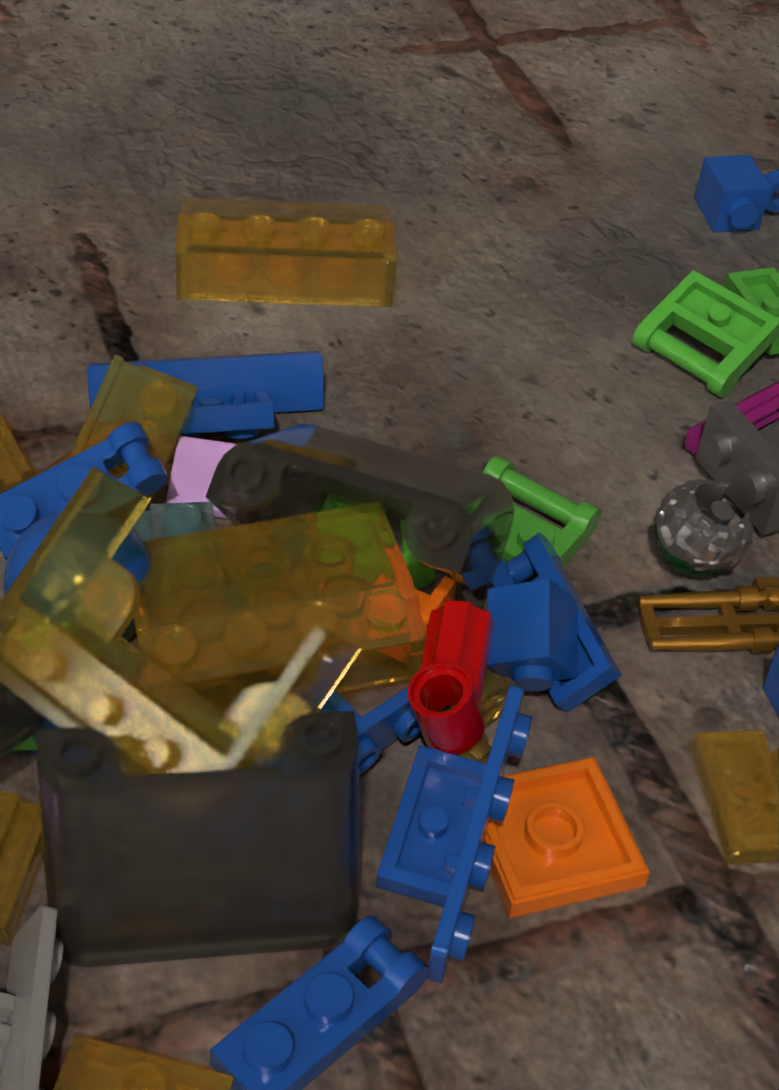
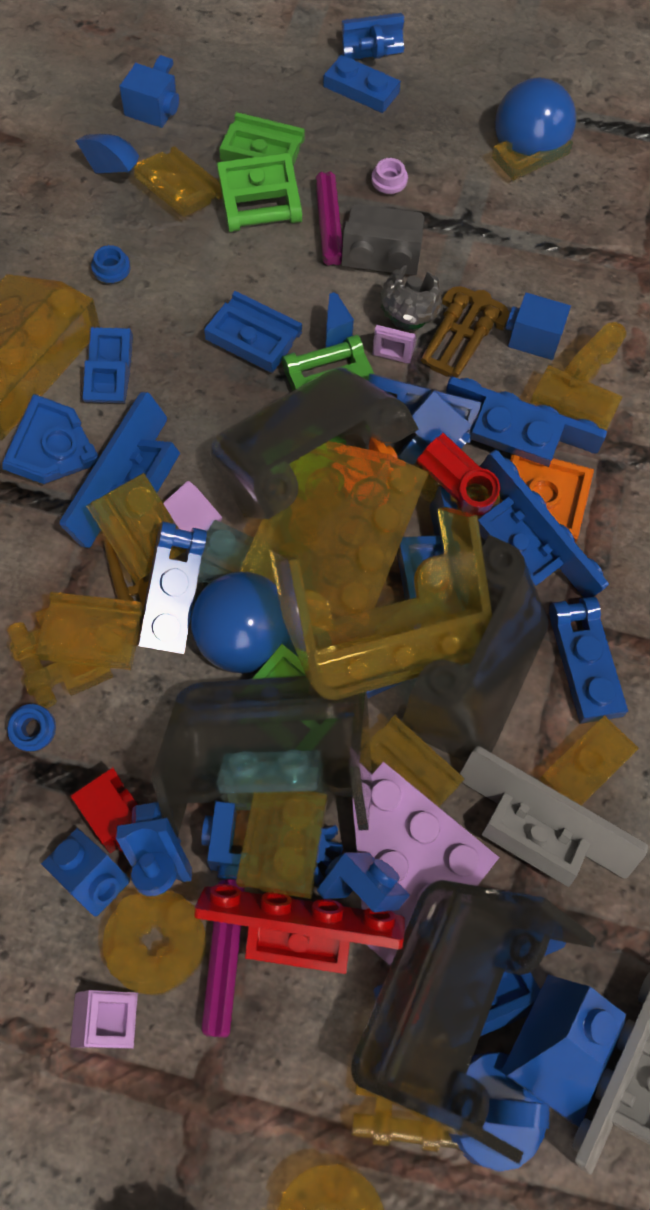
camera: 55 degrees left, 20 degrees up
none -> blue plate [2,394,99,484]
none -> blue brick [75,134,140,173]
none -> blue slope [83,327,133,403]
none -> blue plate [91,245,131,283]
none -> clear yellow plate [134,146,222,217]
none -> blue plate [204,291,302,373]
none -> blue slope [325,292,354,348]
none -> lavender slope [372,325,417,364]
none -> blue bracket [446,377,607,467]

